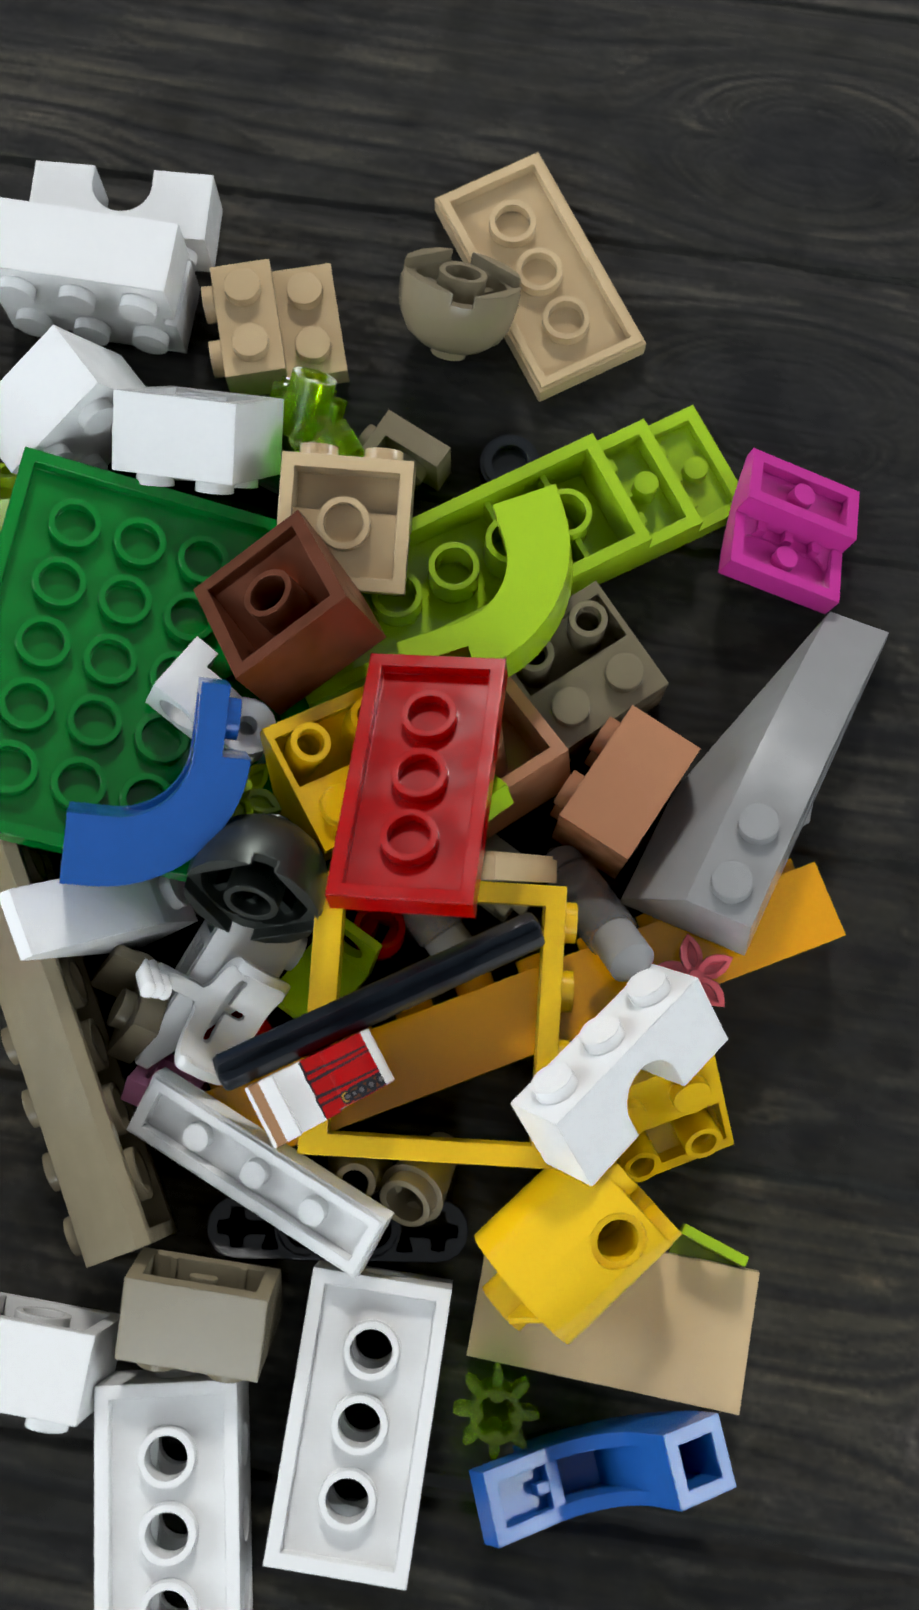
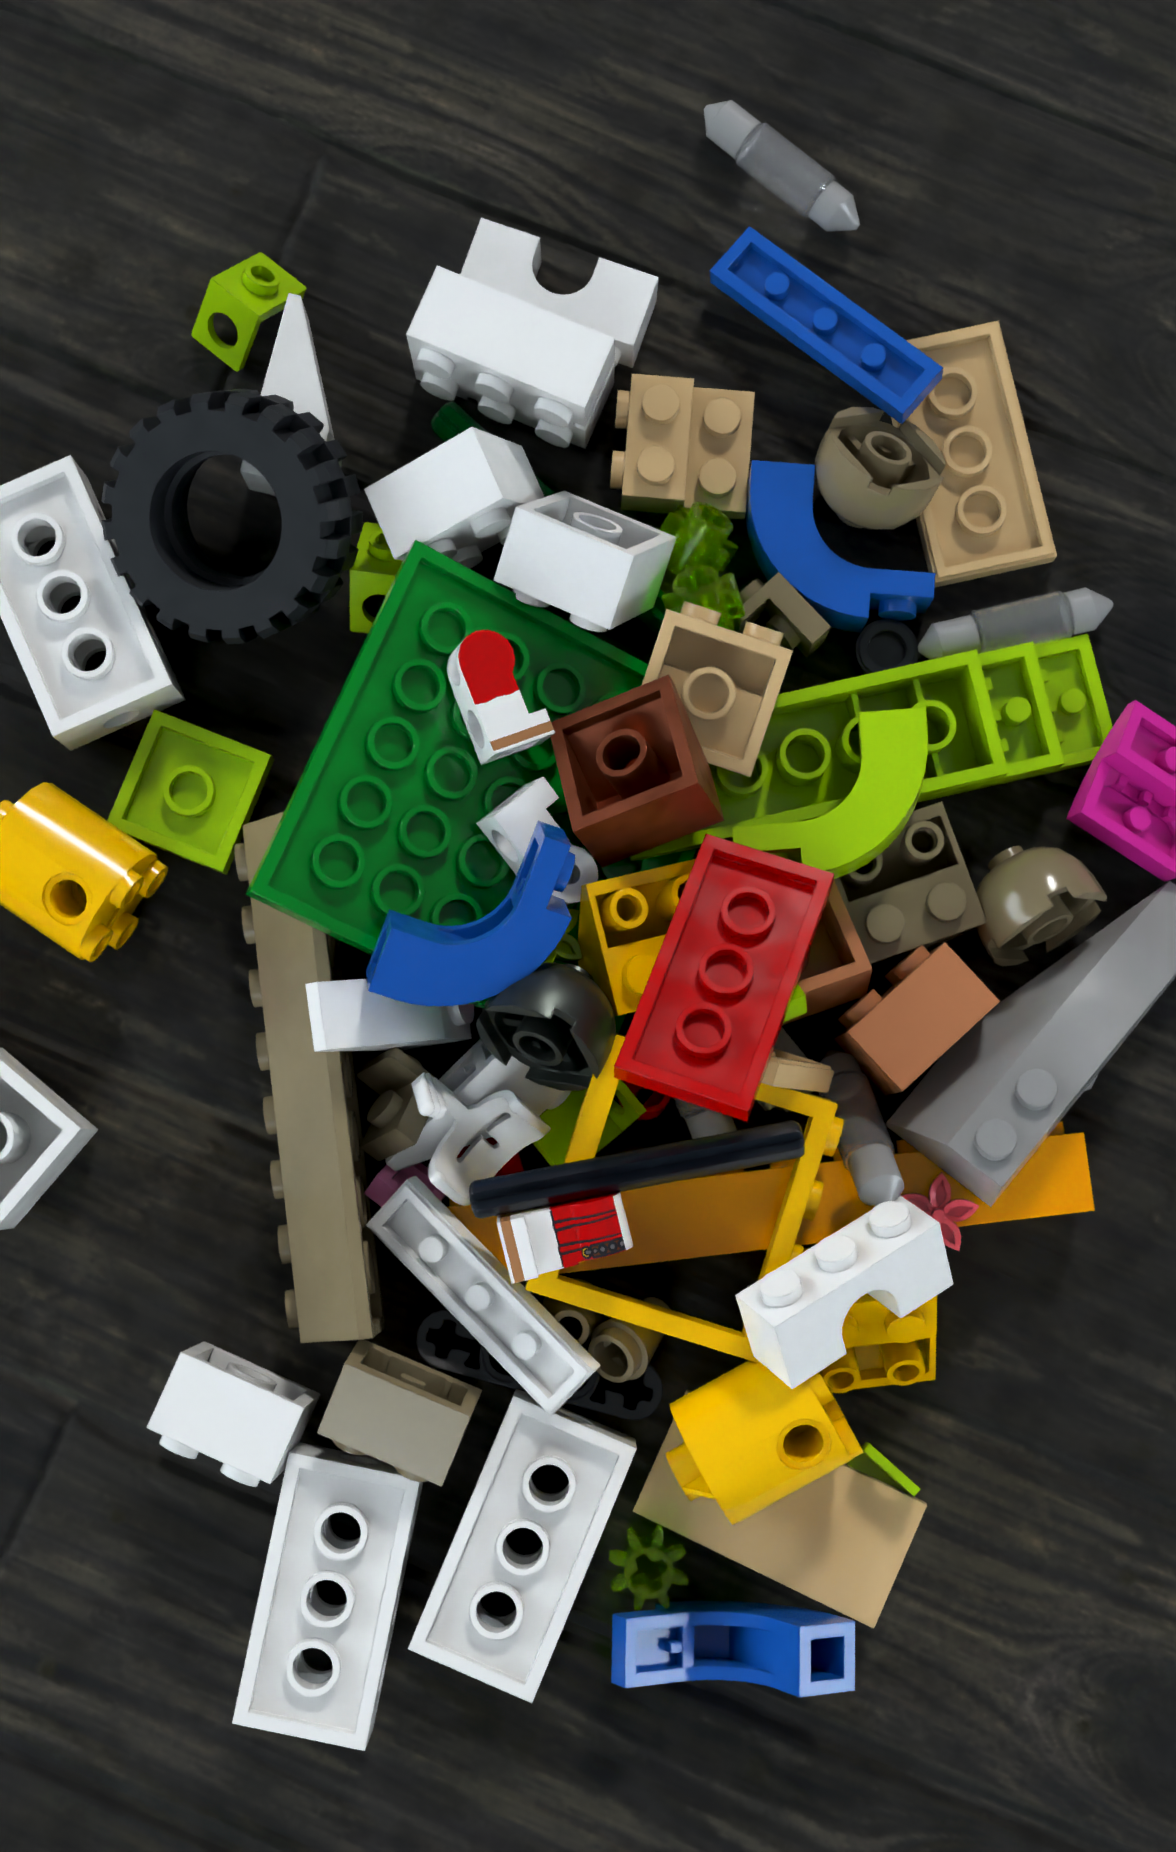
camera: 15 degrees right, 5 degrees up
none -> leg [447,629,555,765]
none -> piece [704,100,860,231]
none -> blue plate [710,226,943,424]
none -> blue arch [746,460,935,633]
none -> piece [918,587,1113,660]
none -> dark tan cylinder [976,846,1107,967]

